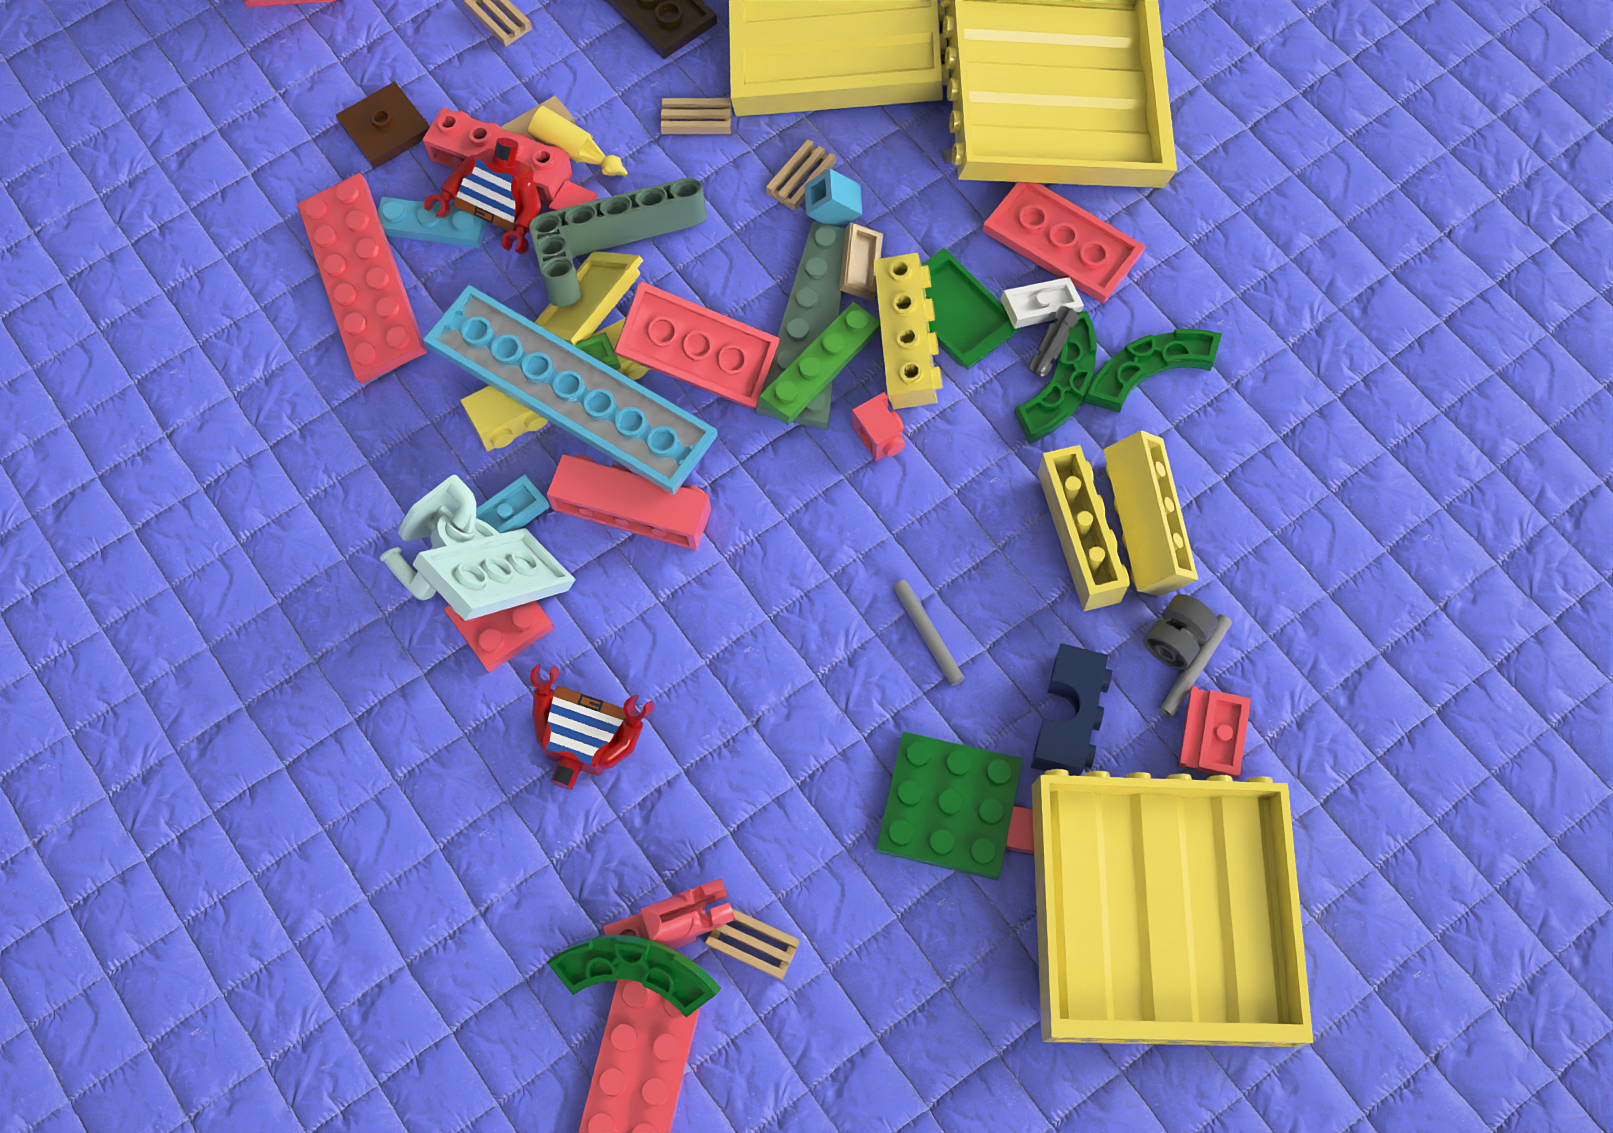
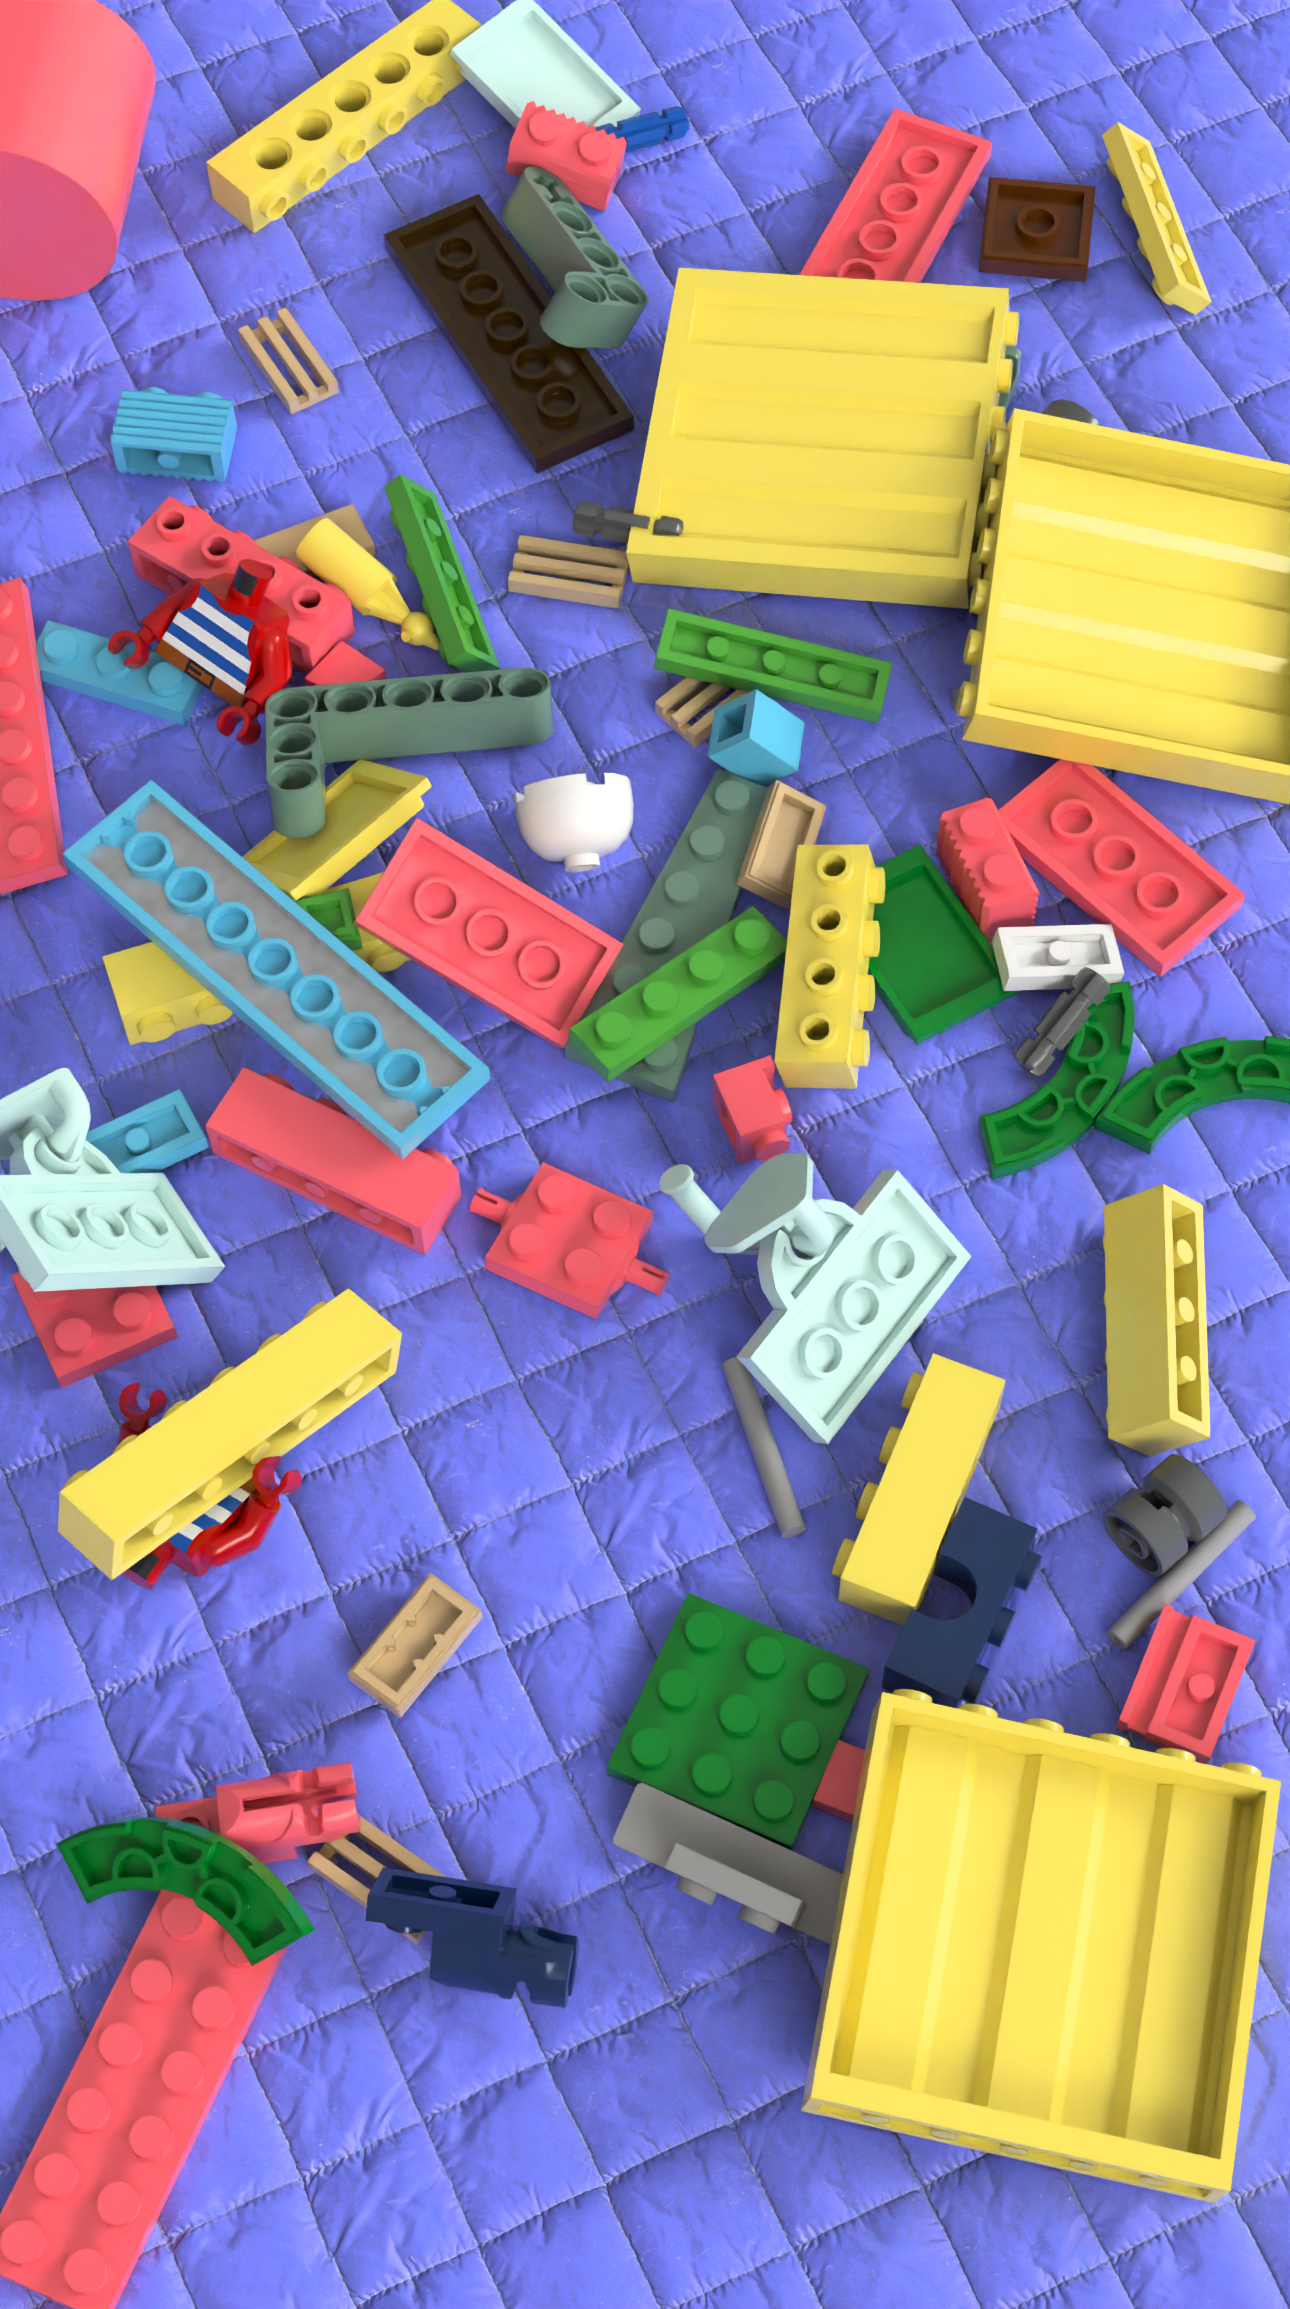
camera: 10 degrees right, 5 degrees down
reddish brown plate [335,81,430,169] -> none
light yellow brick [1038,445,1130,612] -> none
none -> light yellow brick [58,1288,402,1581]
none -> medium azure brick [110,387,237,483]
none -> tan plate [347,1573,483,1718]
none -> dark blue plate [365,1867,579,2008]
none -> bright green plate [384,474,500,672]
none -> coral plate [470,1162,670,1320]
none -> white cylinder [513,773,634,873]
none -> dark grey axle [573,501,684,543]
none -> light grey bracket [613,1783,843,1945]
none -> bright green plate [654,608,892,723]
none -> light aqua plate [659,1153,972,1444]
none -> light yellow brick [832,1353,1006,1626]
none -> coral brick [936,798,1040,943]

